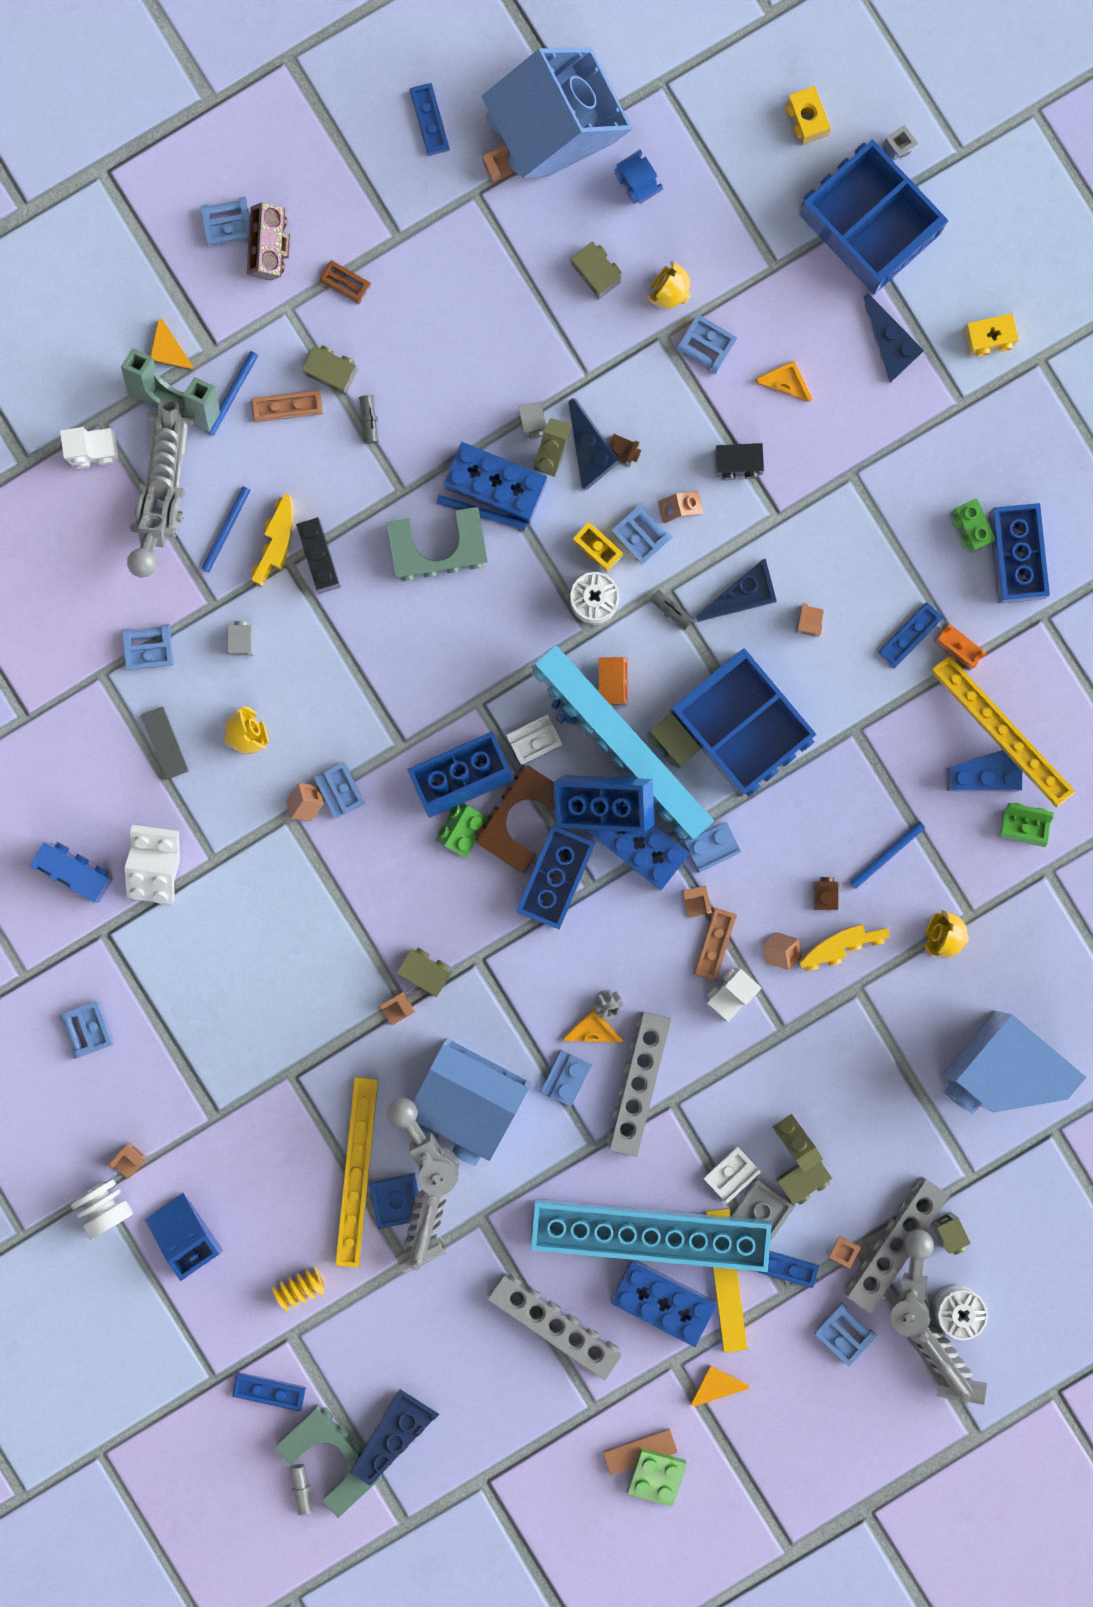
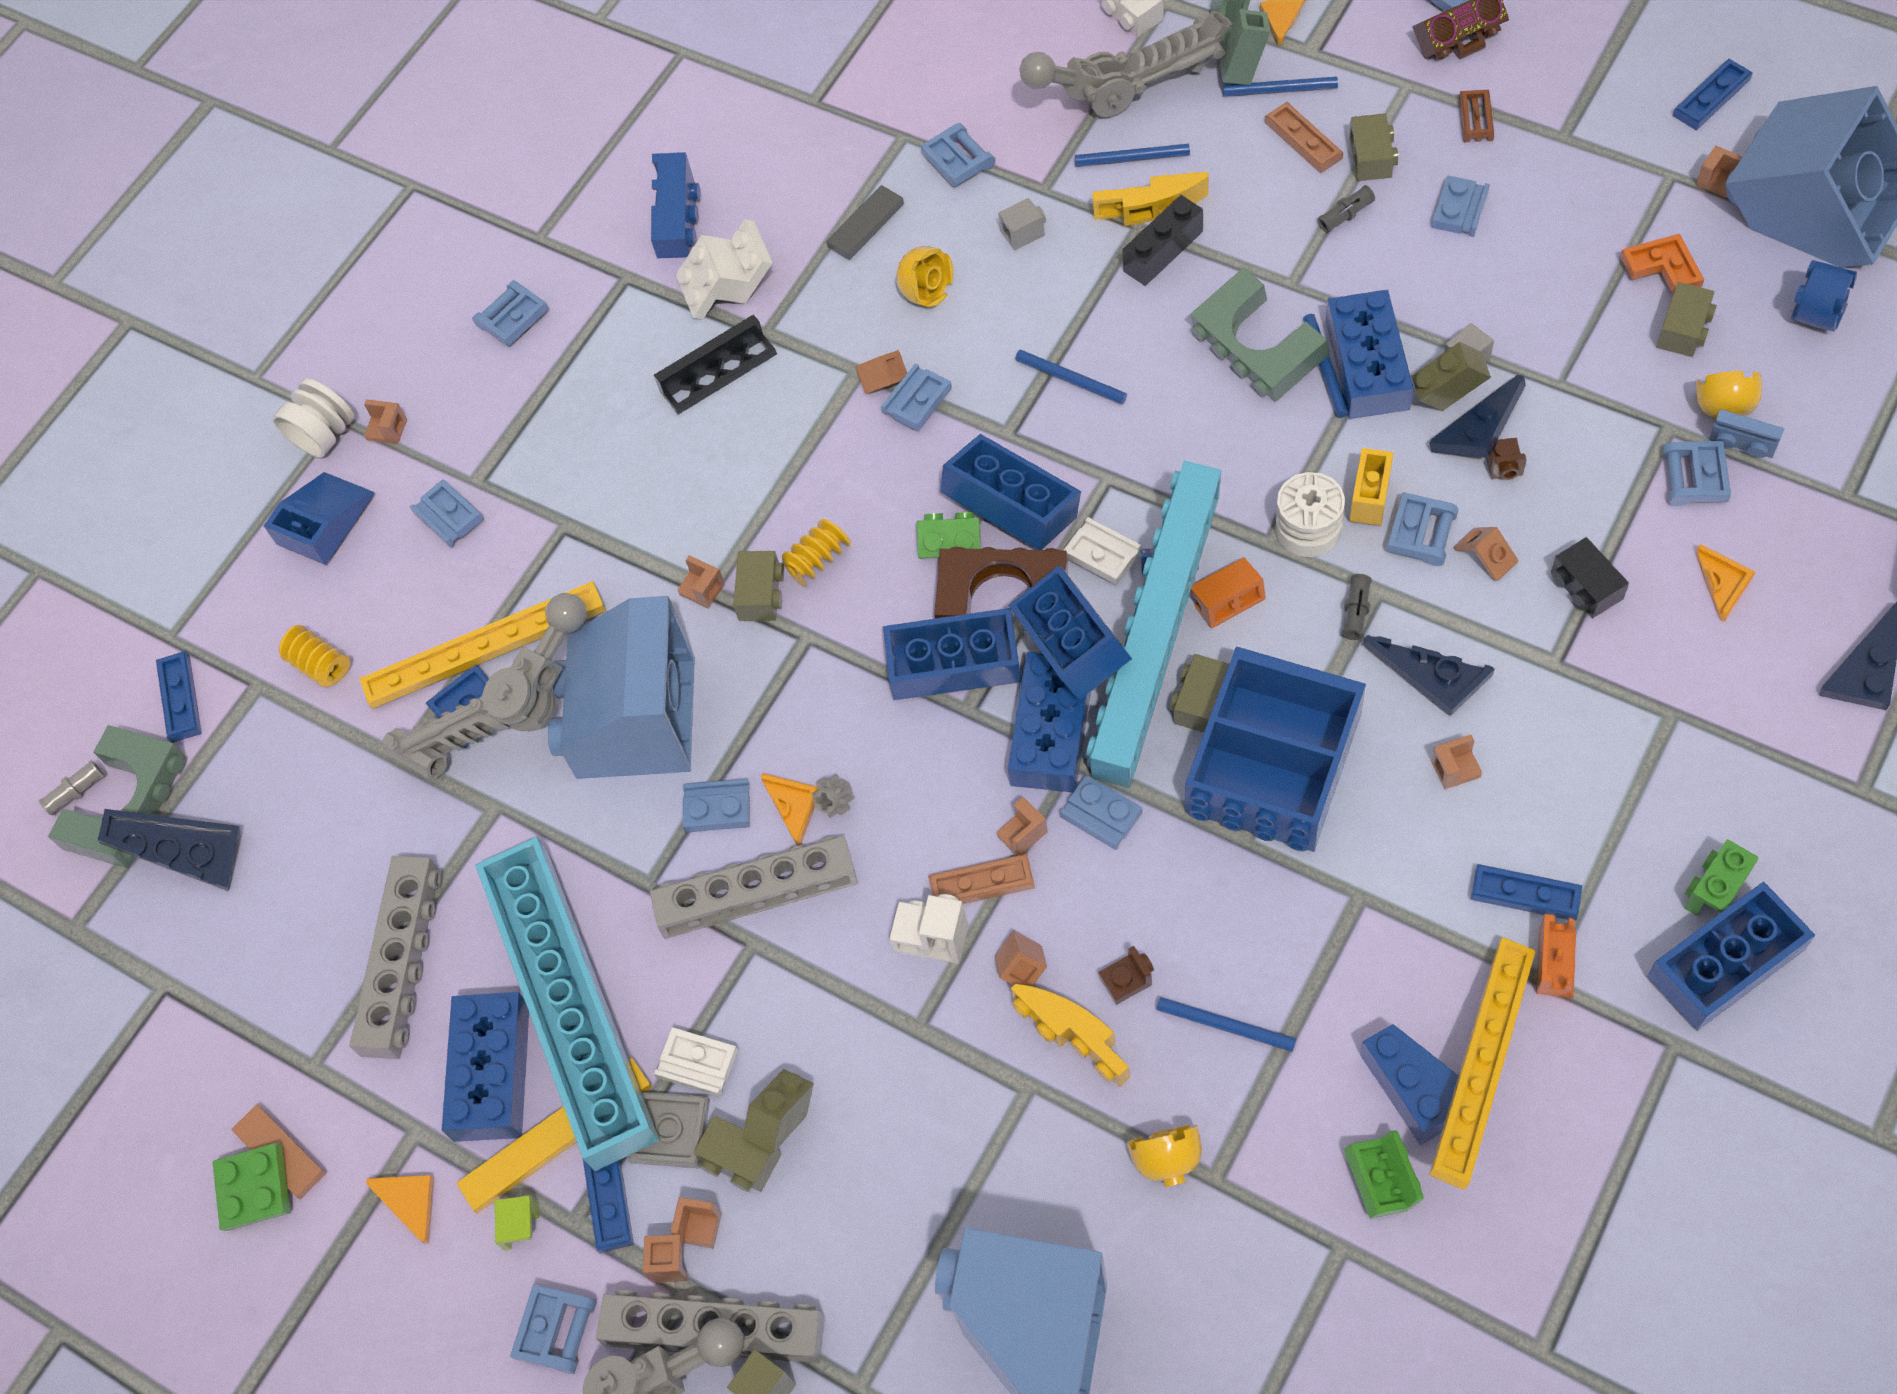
camera: 65 degrees right, 25 degrees down
none -> medium blue plate [410,479,484,547]
none -> lime panel [494,1195,539,1250]
none -> black fence [654,314,777,415]
none -> nougat panel [671,1197,722,1249]
none -> yellow piece [782,519,851,586]
none -> blue bar [1015,349,1127,404]
none -> medium blue plate [1432,175,1490,237]
none -> orange plate [1620,233,1704,294]
none -> medium blue plate [1709,409,1785,458]

